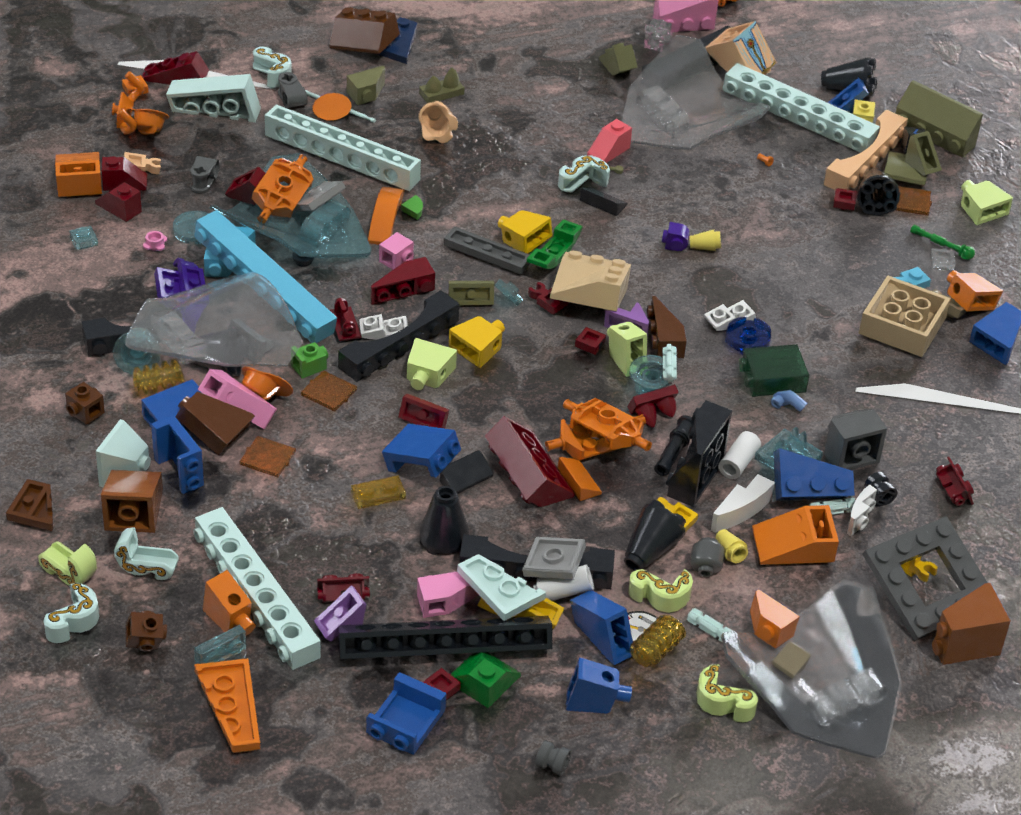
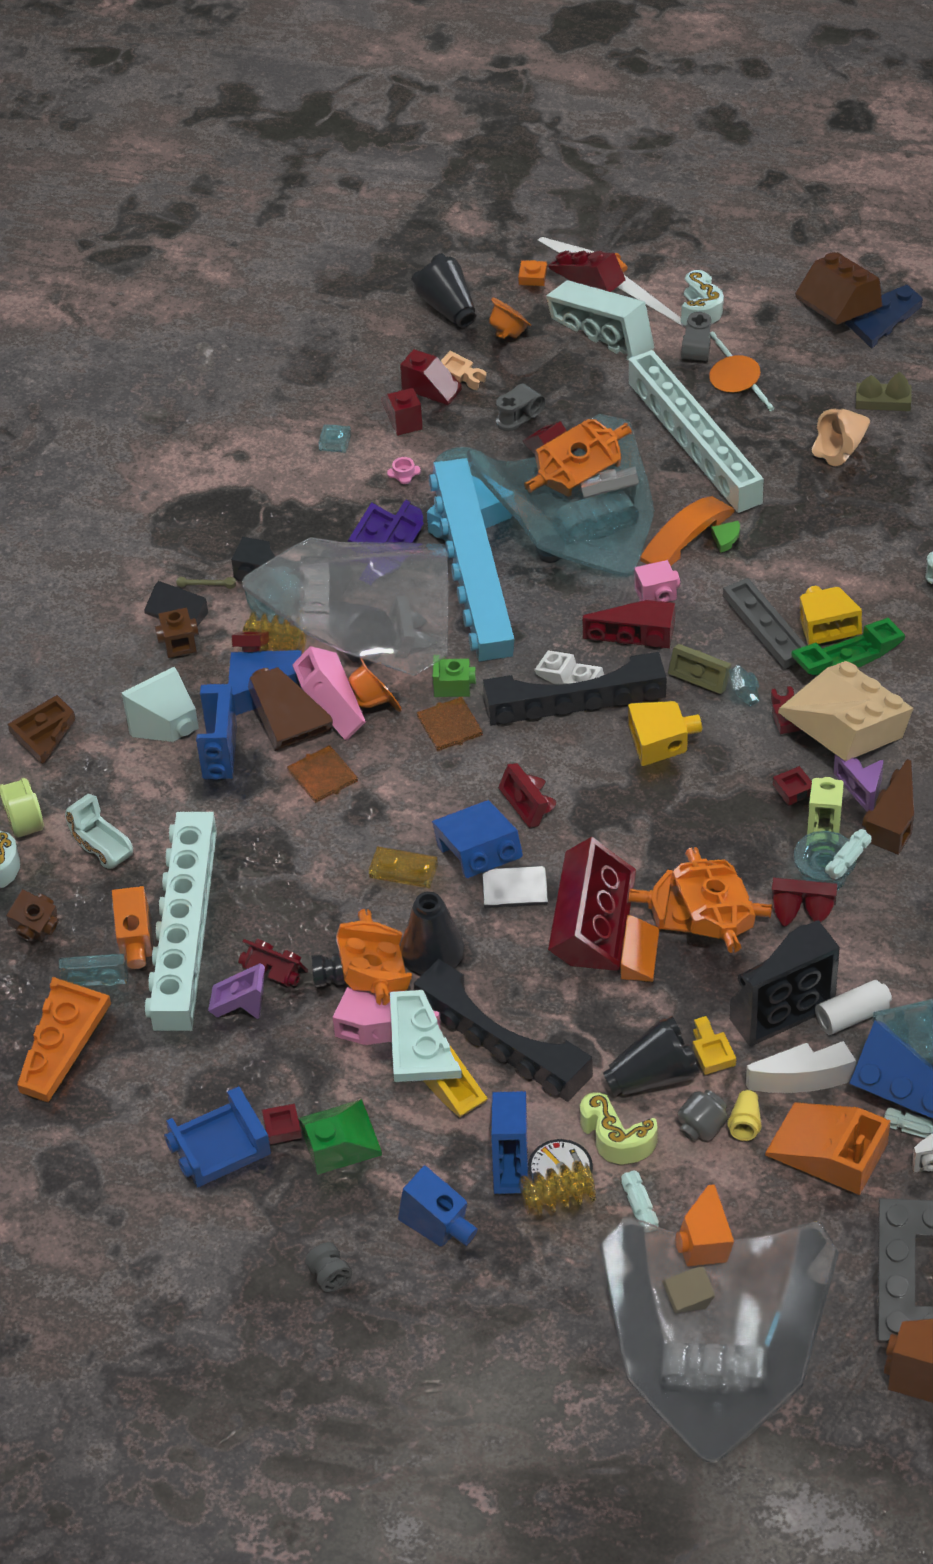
camera: 40 degrees right, 5 degrees up
orange slope [55,152,102,197] -> none
dark orange slope [101,470,163,533] -> none
orange piece [112,71,145,135] -> none
dark red hinge [330,298,361,341] -> none
black brick [338,616,553,659] -> none
olive slope [347,66,385,105] -> none
yellowish green torso [407,338,457,390] -> none
light grey plate [522,537,586,580] -> none
white brick [533,565,594,601] -> none
yellowish green animal [697,664,758,722] -> none
none -> black slope [144,581,208,626]
none -> olive hinge [176,577,236,589]
none -> dark red plate [232,631,269,652]
none -> black wheel [312,953,347,988]
none -> orange plate [336,909,412,1005]
none -> black cone [411,253,476,328]

